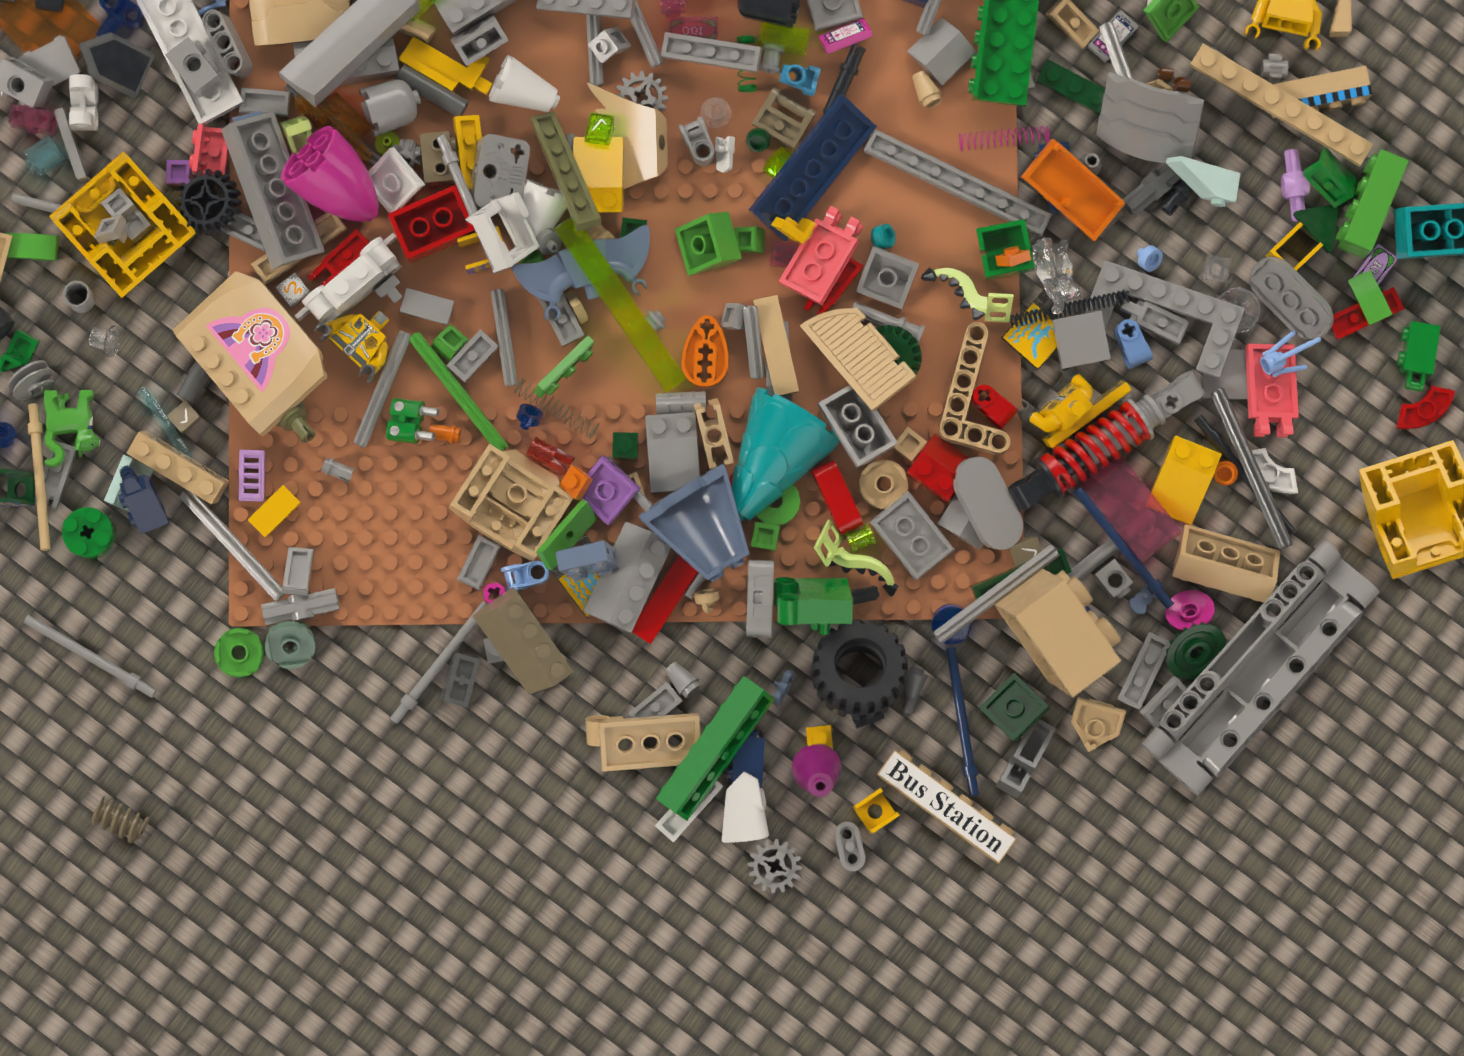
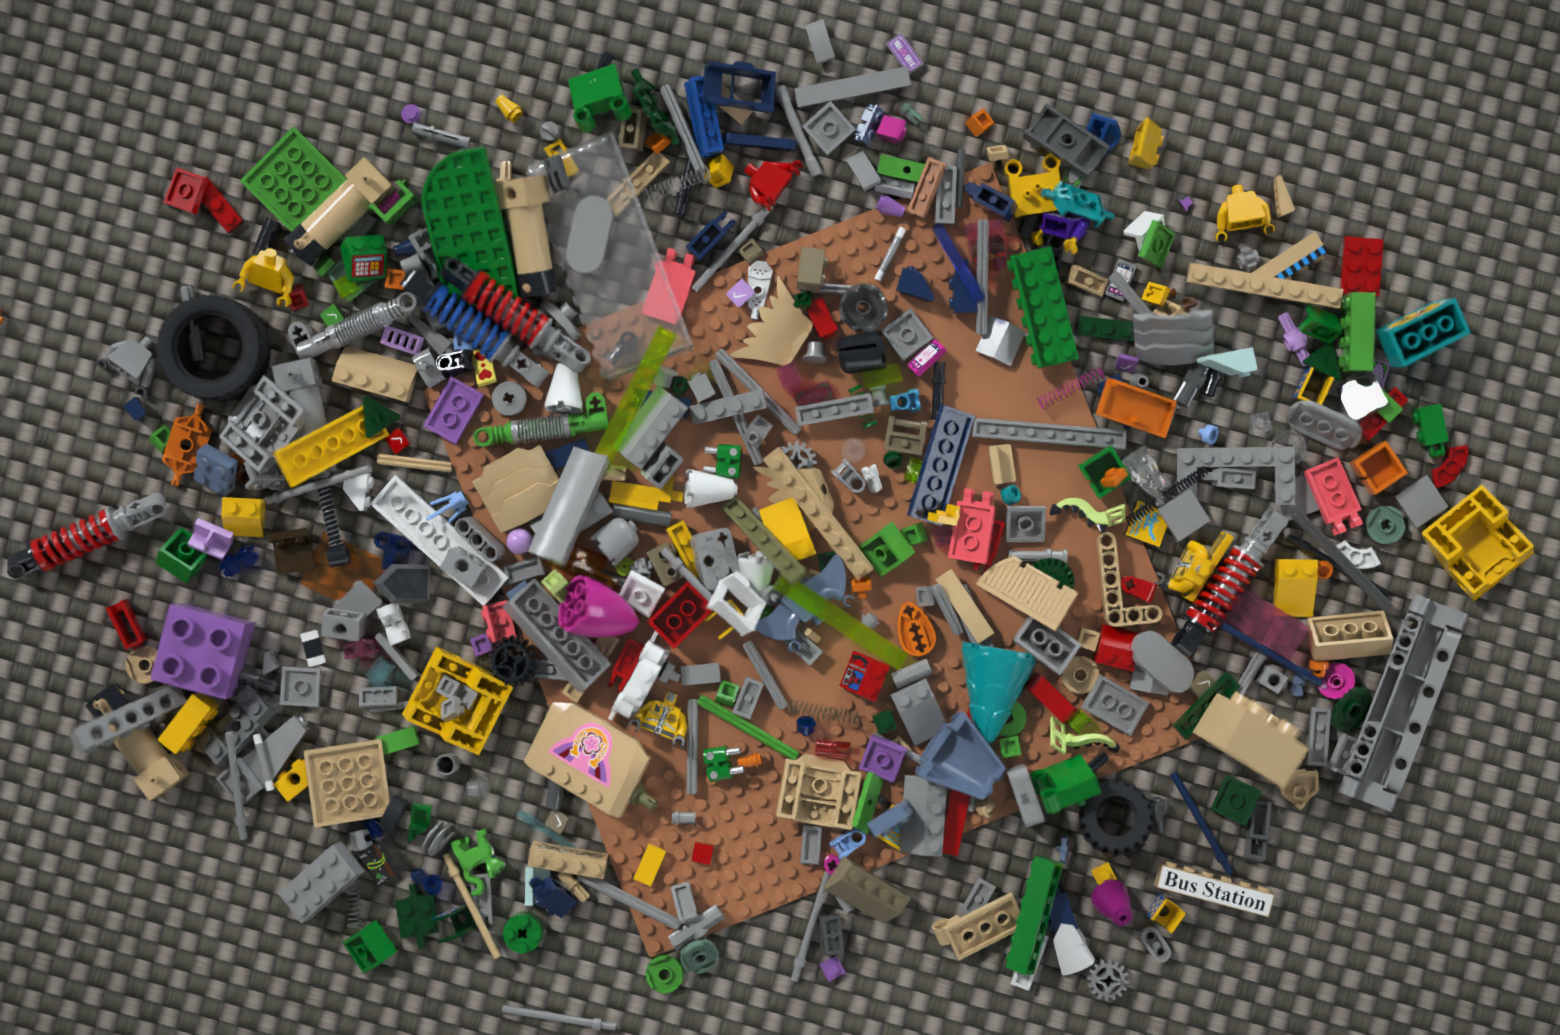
camera: 15 degrees left, 5 degrees up
lavender slope [239,450,266,502] -> none
tile [276,273,310,308] -> none
bright green tile [534,336,594,398] -> none
orange plate [559,465,593,500] -> none
clear neon green slope [585,113,615,146] -> none
light grey cone [665,661,701,699] -> none
tan piece [693,398,734,469] -> none
tan cone [912,71,942,109] -> none
clear blue piece [931,604,971,645] -> none
light grey axle [934,545,1059,643] -> none
medium blue piece [1114,319,1153,369] -> none
light blue plant [1260,331,1321,377] -> none
none -> light grey plate [359,686,398,708]
none -> lavender piece [506,528,533,555]
none -> tan axle [557,872,590,902]
none -> red tile [691,841,714,865]
none -> green piece [703,444,743,479]
none -> tan plate [763,447,874,580]
none -> medium lavender plate [820,955,846,981]
none -> red slope [839,650,890,702]
none -> orange tile [851,576,872,599]
none -> tan panel [988,444,1016,485]
none -> medium lavender slope [1115,354,1139,373]
none -> yellow bracket [1142,282,1171,307]
none -> orange tile [1309,659,1329,678]
none -> clear smoke tile [1336,371,1389,422]
none -> red plate [1340,236,1384,297]
none -> orange piece [1349,441,1408,495]
none -> sand green plate [1365,506,1405,544]
none -> light grey tile [1394,475,1448,528]

